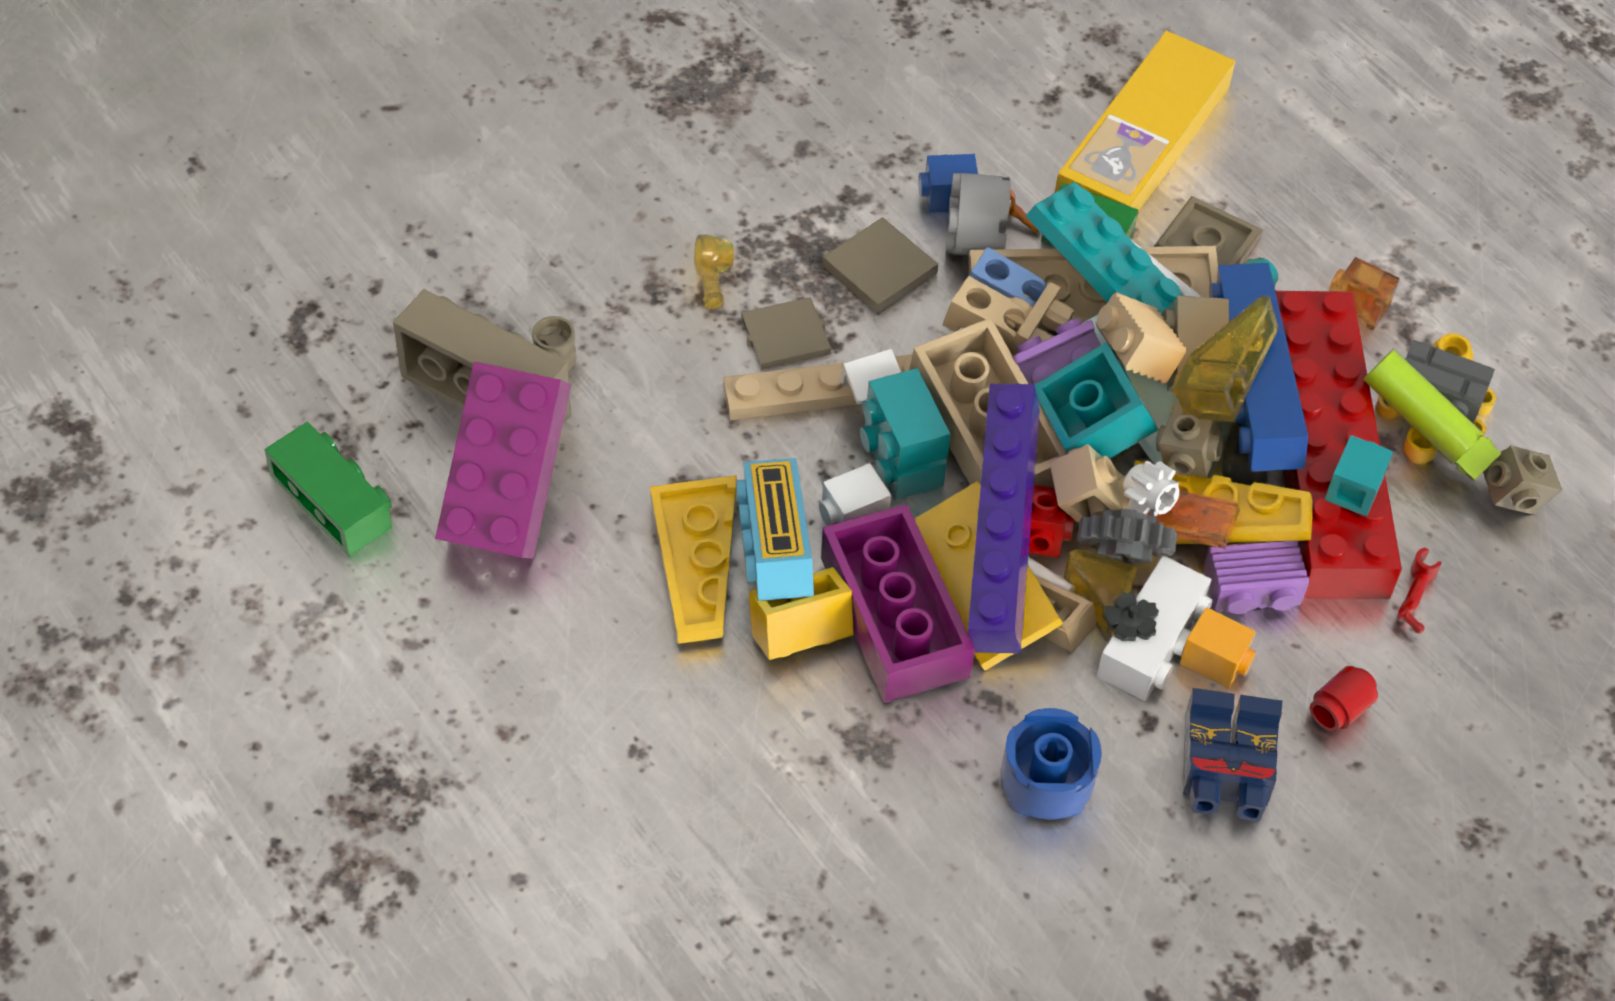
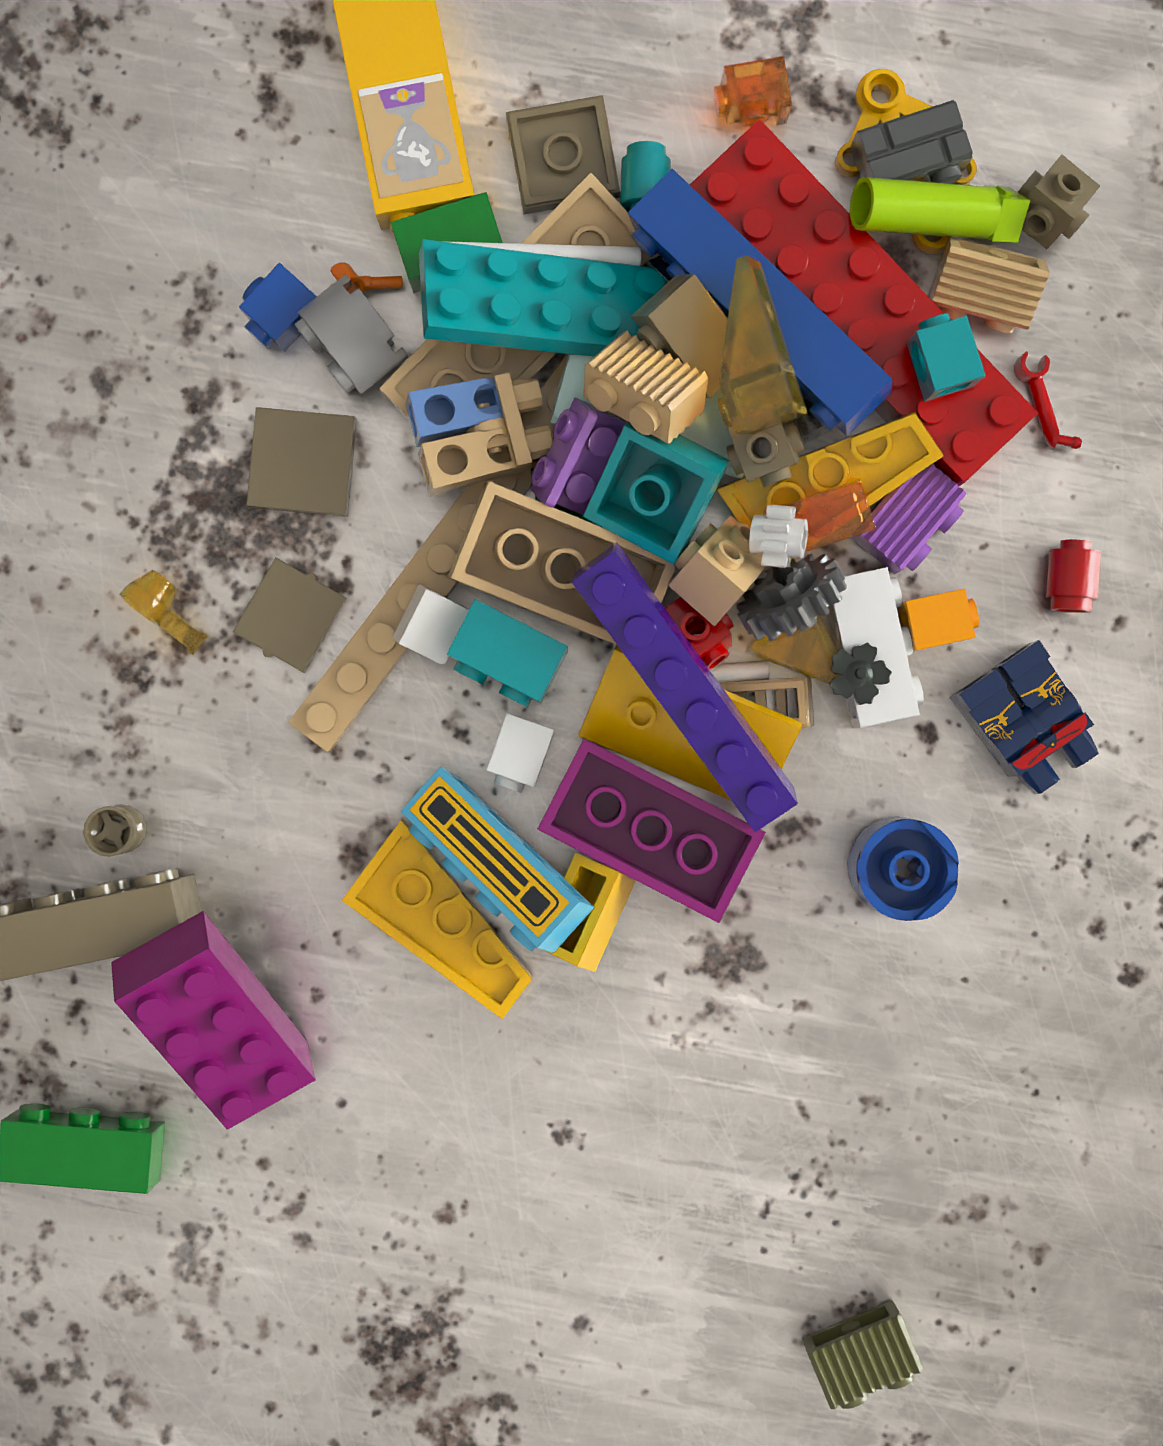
camera: 45 degrees left, 35 degrees up
none -> tan brick [929,237,1050,333]

